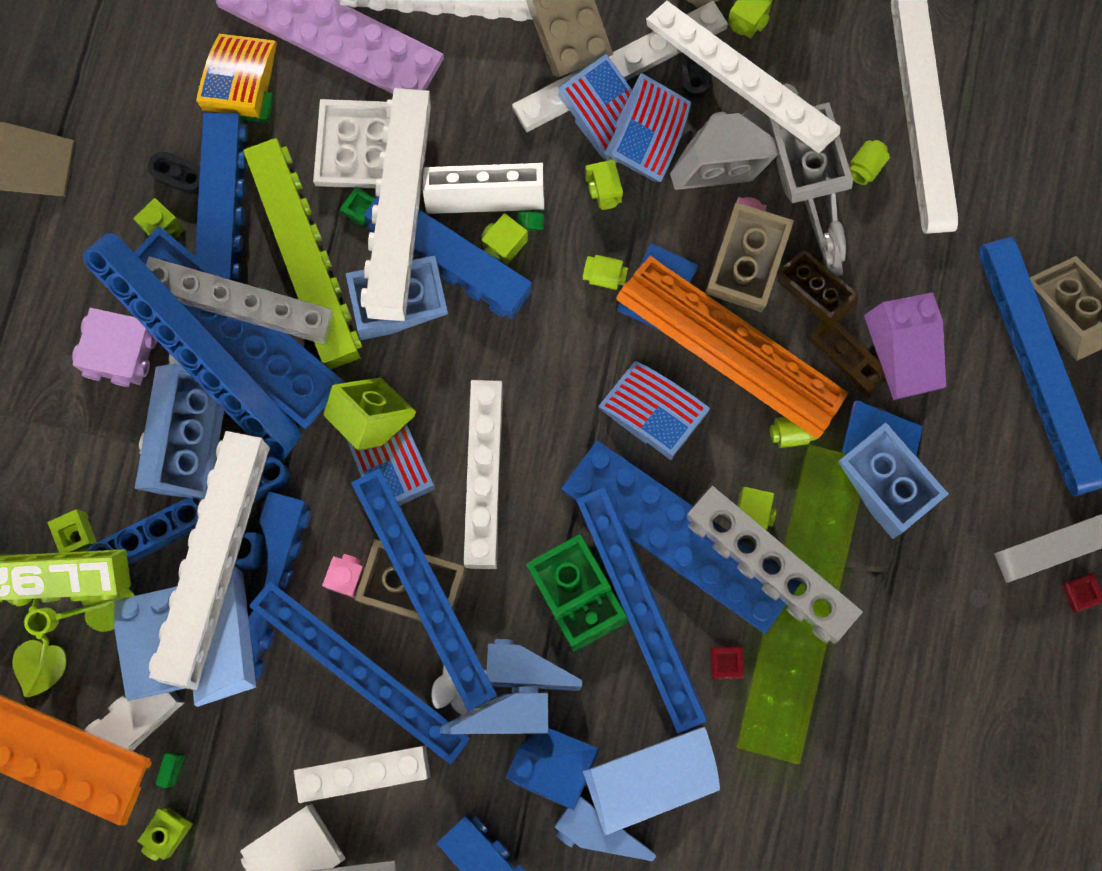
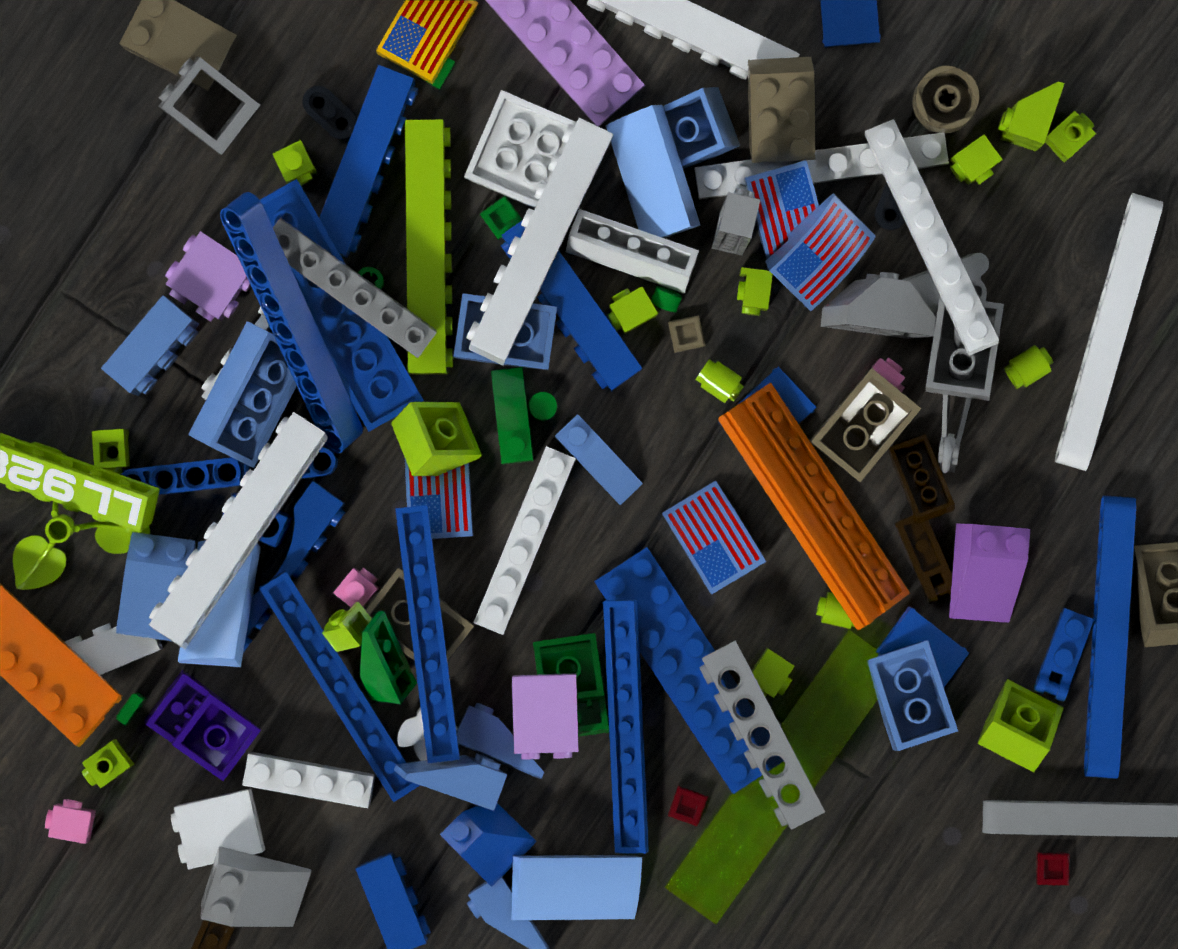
camera: 15 degrees right, 10 degrees up
none -> medium blue brick [101,295,199,396]
none -> dark purple slope [145,670,261,781]
none -> light grey window [158,57,260,155]
none -> lime brick [322,602,372,652]
none -> green slope [360,611,417,704]
none -> green slope [491,367,534,465]
none -> lavender brick [512,673,579,760]
none -> green piece [527,392,557,422]
none -> medium blue slope [555,414,643,505]
none -> light blue slope [606,105,700,238]
none -> medium blue slope [663,87,740,169]
none -> dark tan tile [668,315,706,353]
none -> light grey brick [712,188,761,256]
none -> lime slope [977,679,1064,772]
none -> blue plate [1033,608,1094,702]

